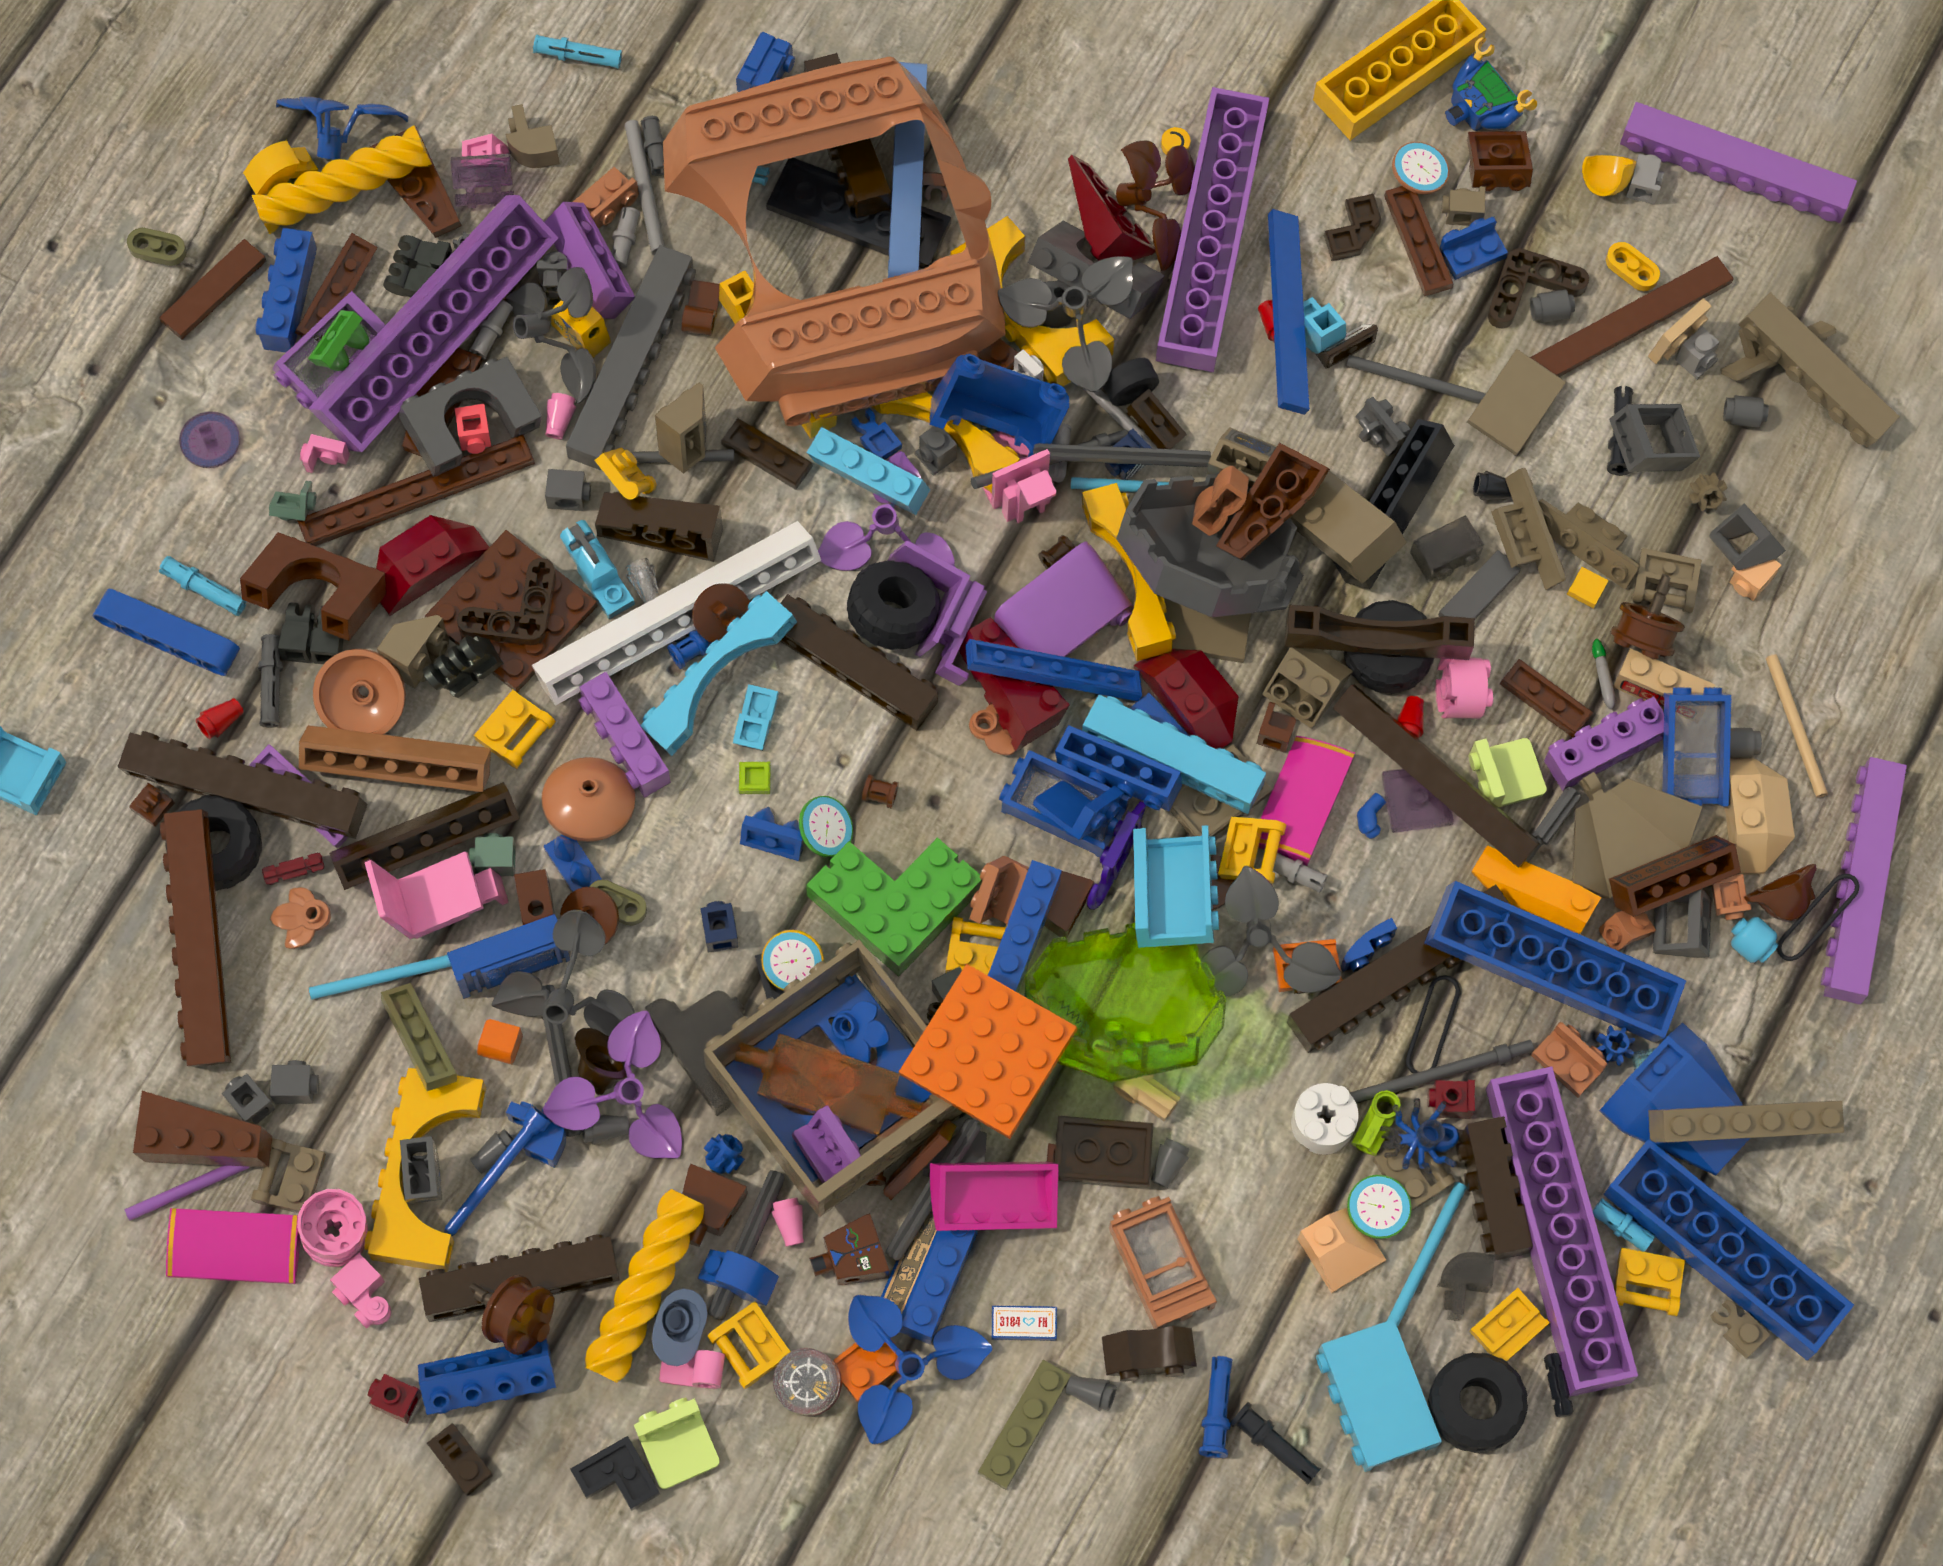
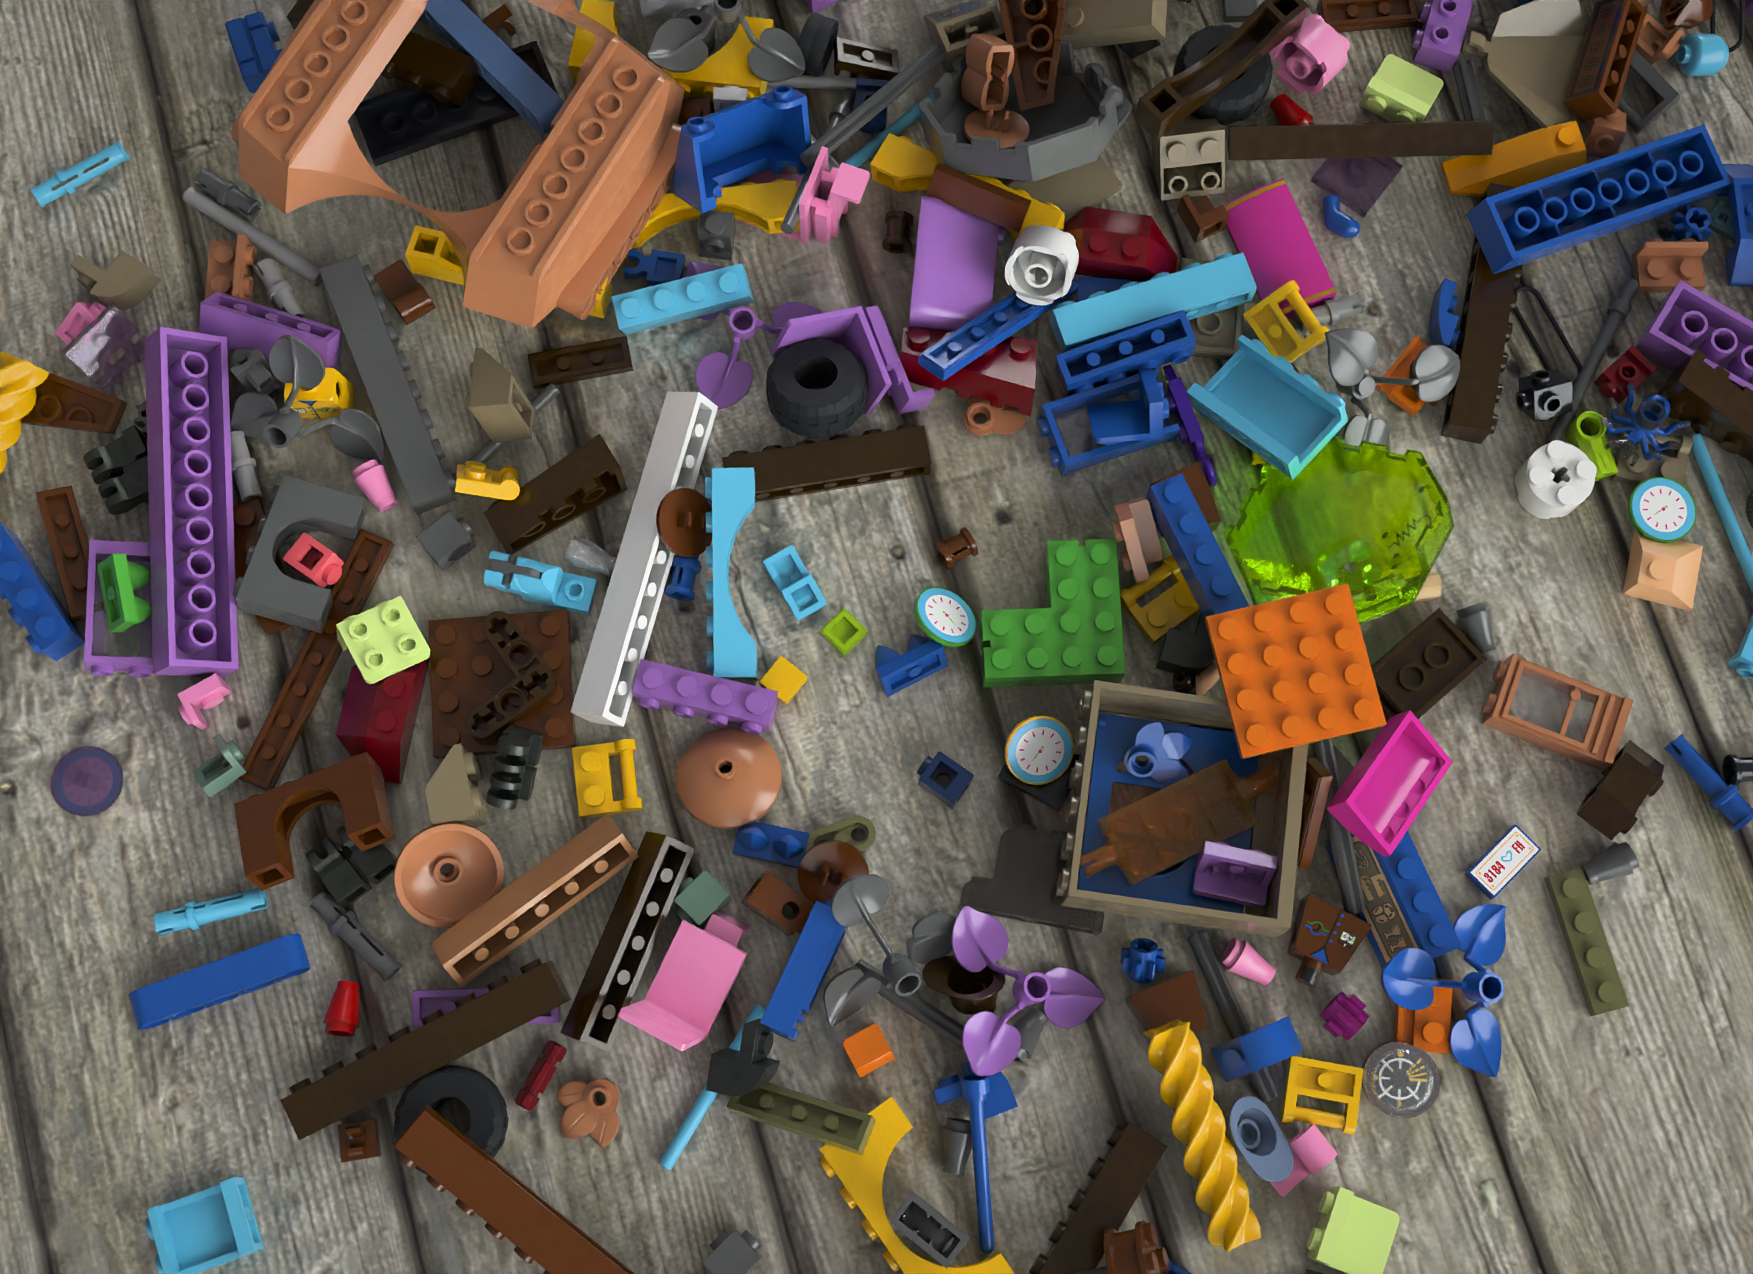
camera: 45 degrees left, 5 degrees up
none -> yellowish green bracket [336,596,430,684]
none -> pearl dark grey brick [706,1018,780,1096]
none -> yellow tile [759,656,808,706]
none -> reddish brown tile [926,163,1031,233]
none -> nougat piece [964,108,1030,149]
none -> white brick [1005,225,1079,306]
none -> magenta gear [1320,991,1369,1040]
none -> black brick [1516,369,1573,422]

